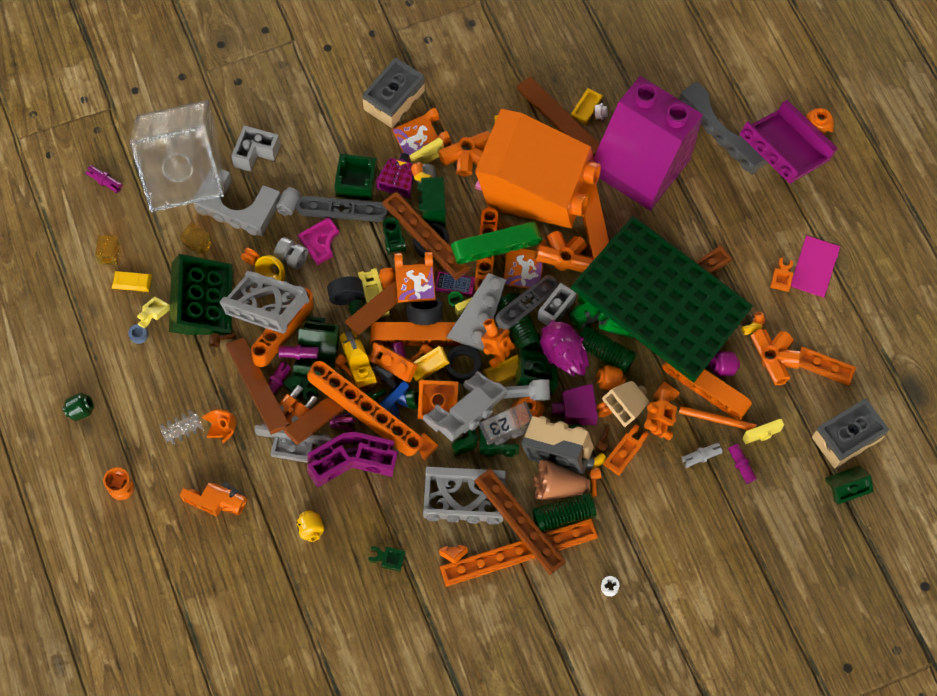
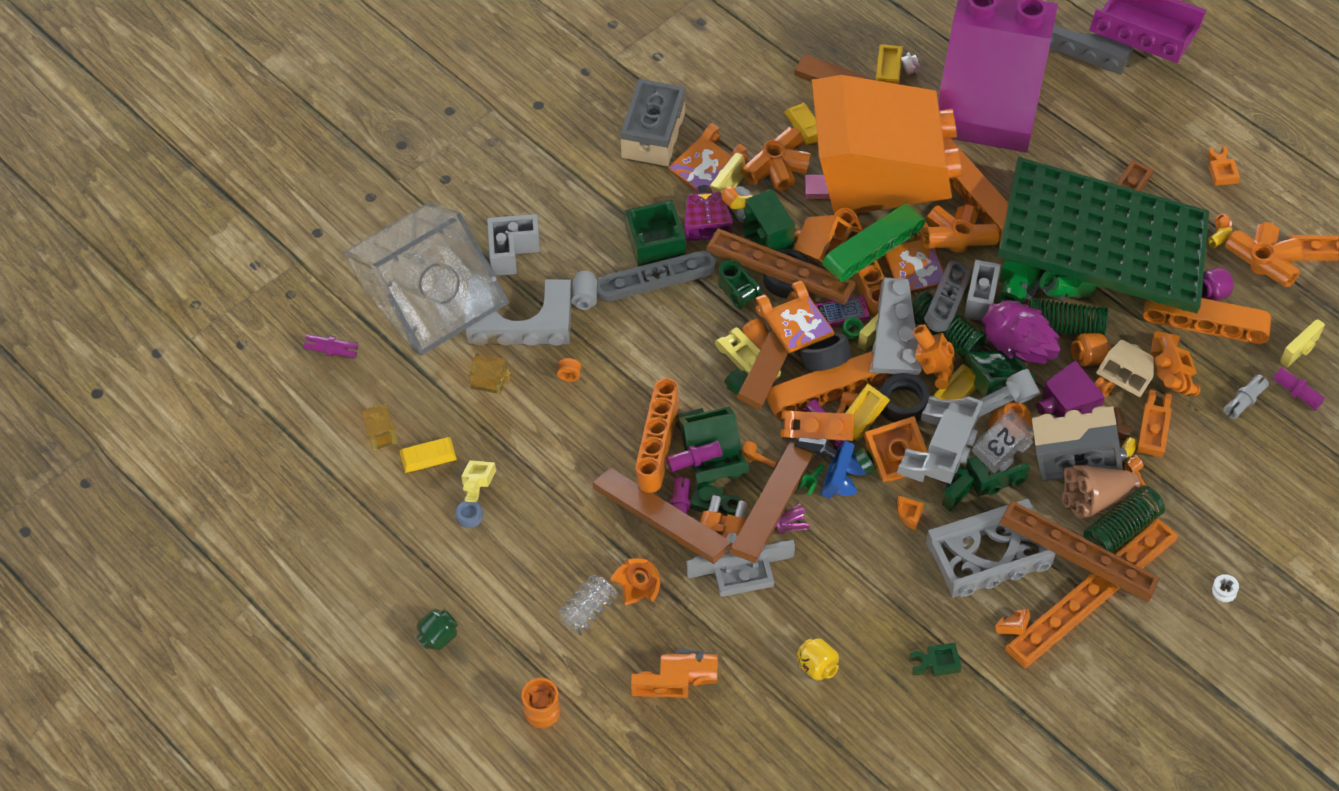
camera: 20 degrees left, 10 degrees down
dark green slope [169,254,233,335] -> none
reddish brown hand [209,333,236,347] -> none
light grey fence [220,271,310,334] -> none
yellow piece [254,255,285,282] -> none
light grey wheel [273,237,308,270] -> none
dark pink tile [298,217,339,266] -> none
orange beam [307,361,423,456] -> none
magenta brick [307,432,398,488] -> none
black tyre [327,276,365,305] -> none
yellow plate [340,331,376,388] -> none
orange bar [679,406,757,430] -> none
dark pink window [791,235,840,298] -> none
none -> orange torso [794,215,852,264]

